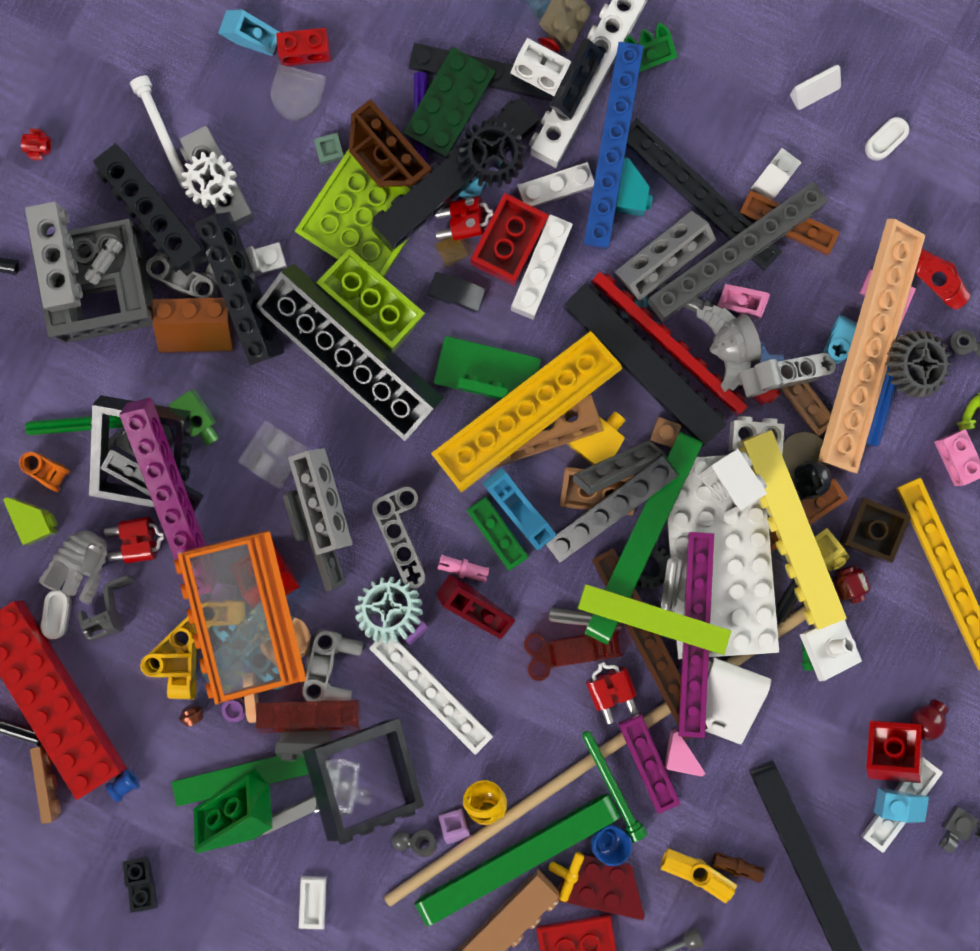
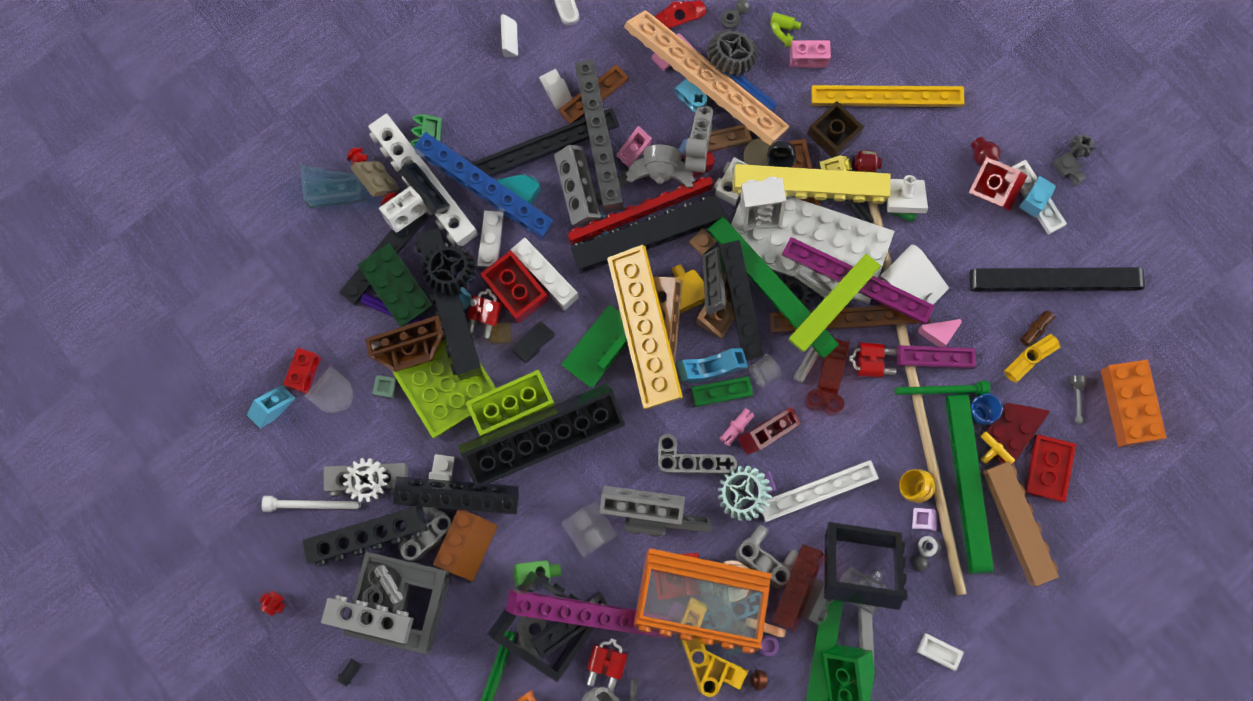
camera: 65 degrees left, 10 degrees down
none -> clear piece [748,354,782,389]

